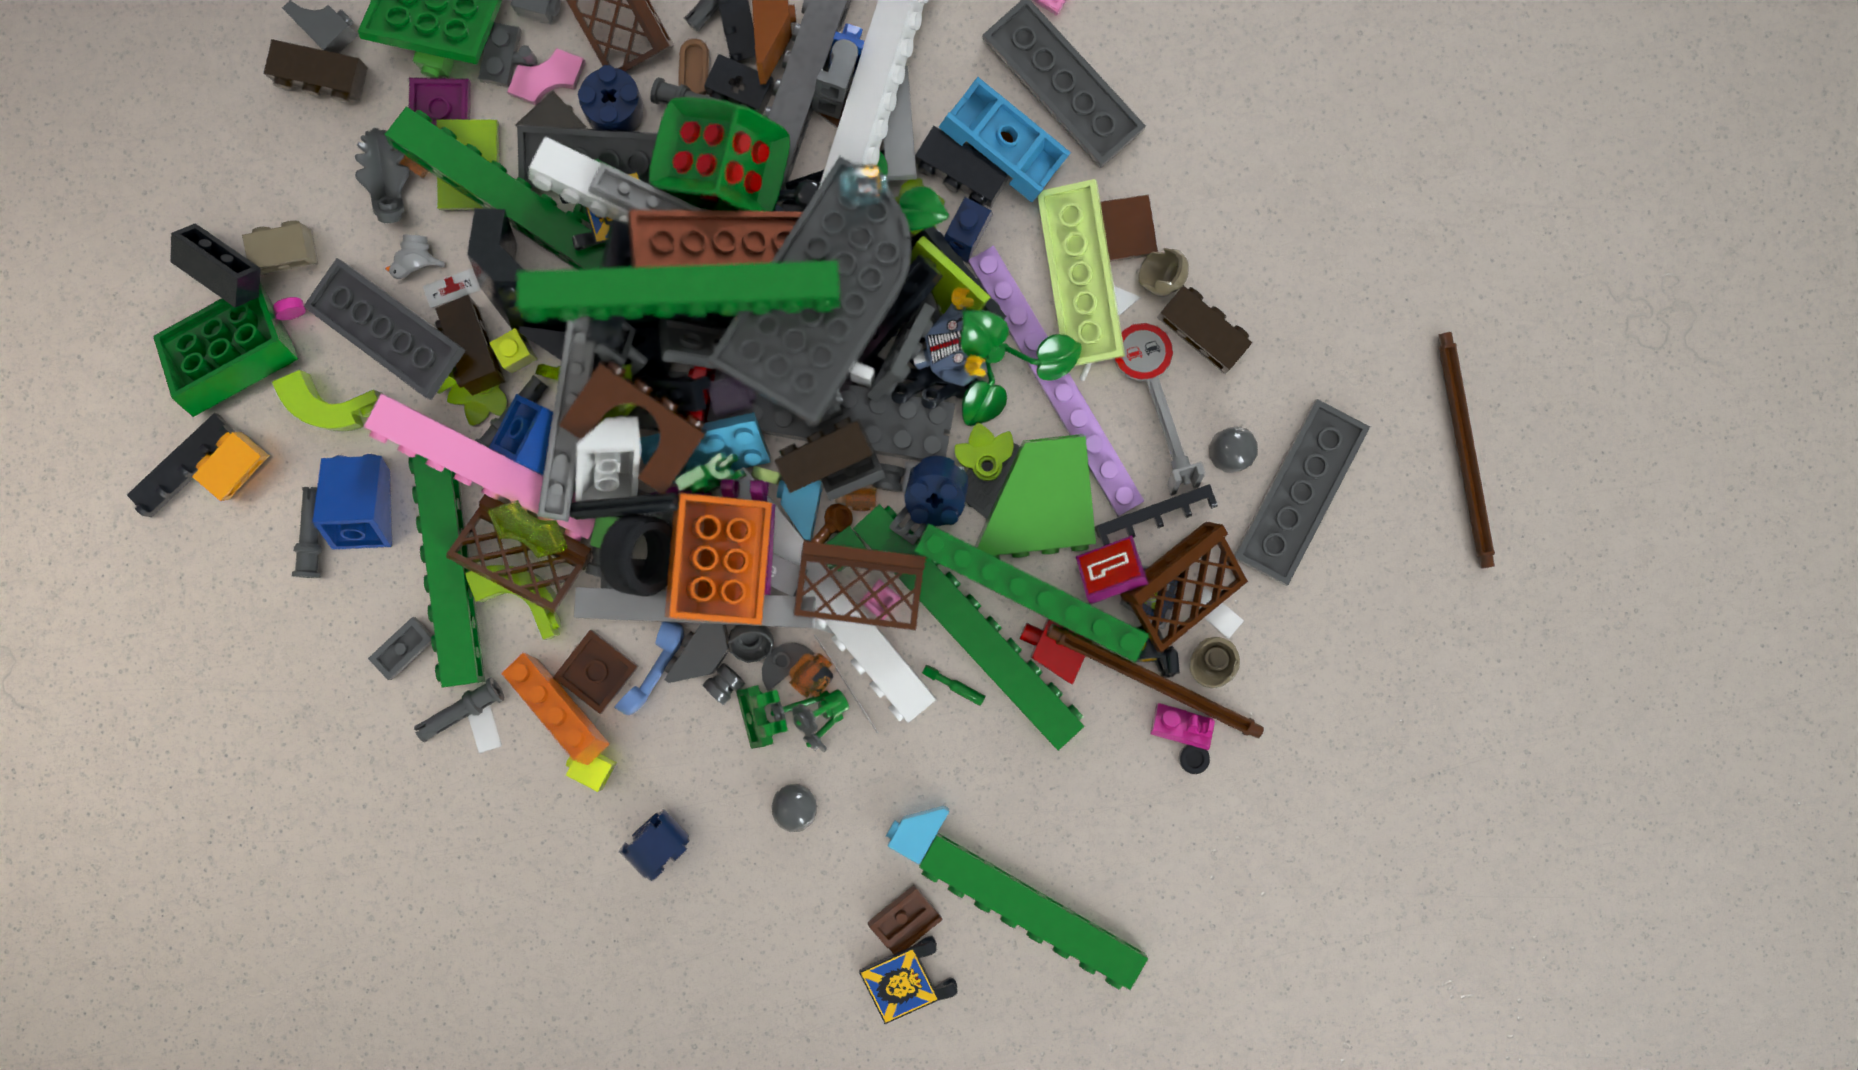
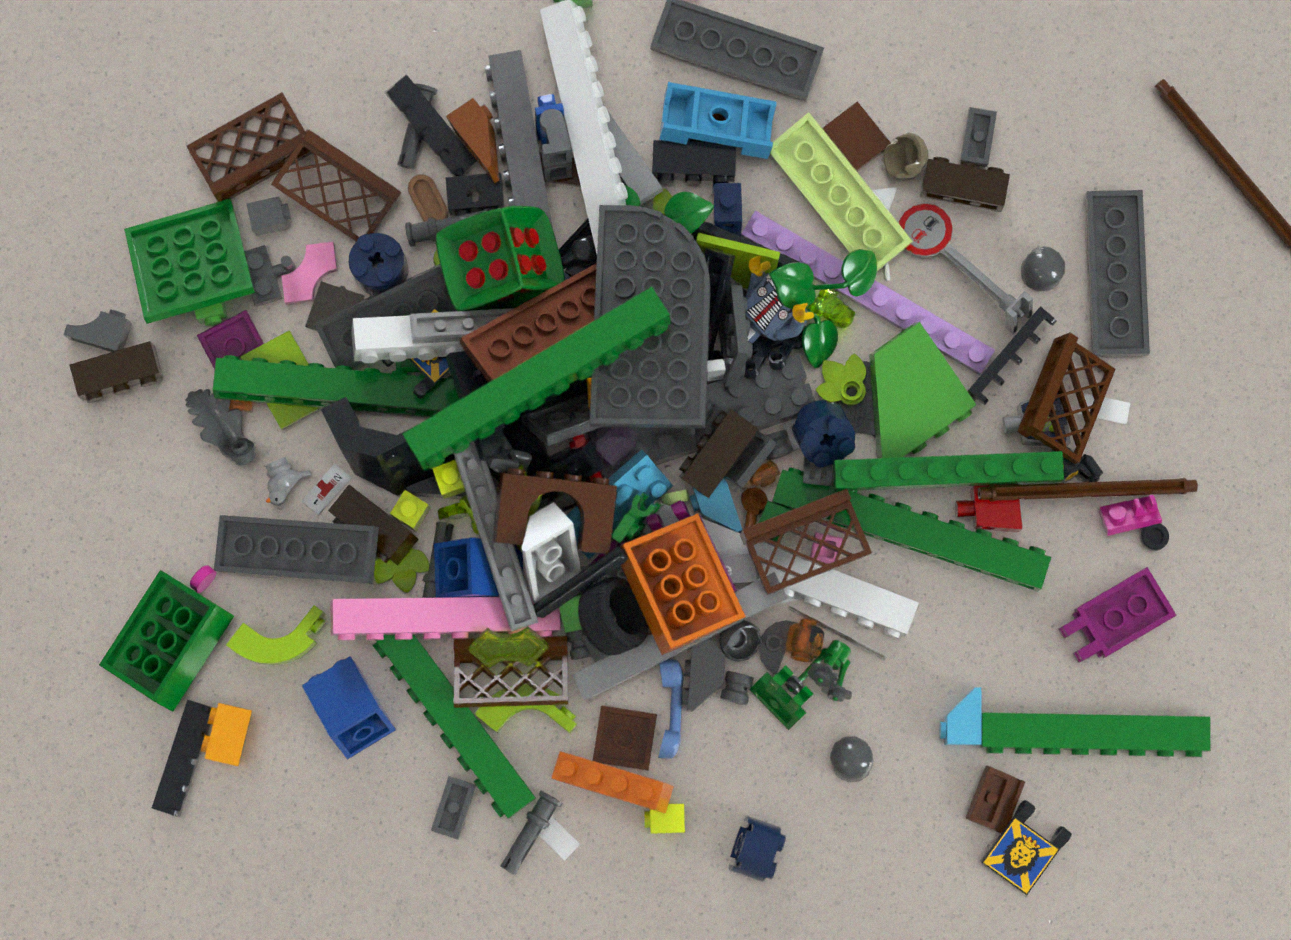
camera: 30 degrees left, 5 degrees down
black brick [170,223,261,308] -> none
dark tan brick [242,221,318,275] -> none
dark grey pin [292,487,322,578] -> none
head [840,163,888,205] -> none
green piece [922,665,986,706] -> none
tile [1075,536,1148,604] -> none
dark tan hair [1189,637,1240,688] -> none
none -> neon yellow brick [433,460,465,499]
none -> clear neon green plate [808,289,855,328]
none -> dark grey plate [960,107,997,167]
none -> magenta tile [1058,567,1177,663]

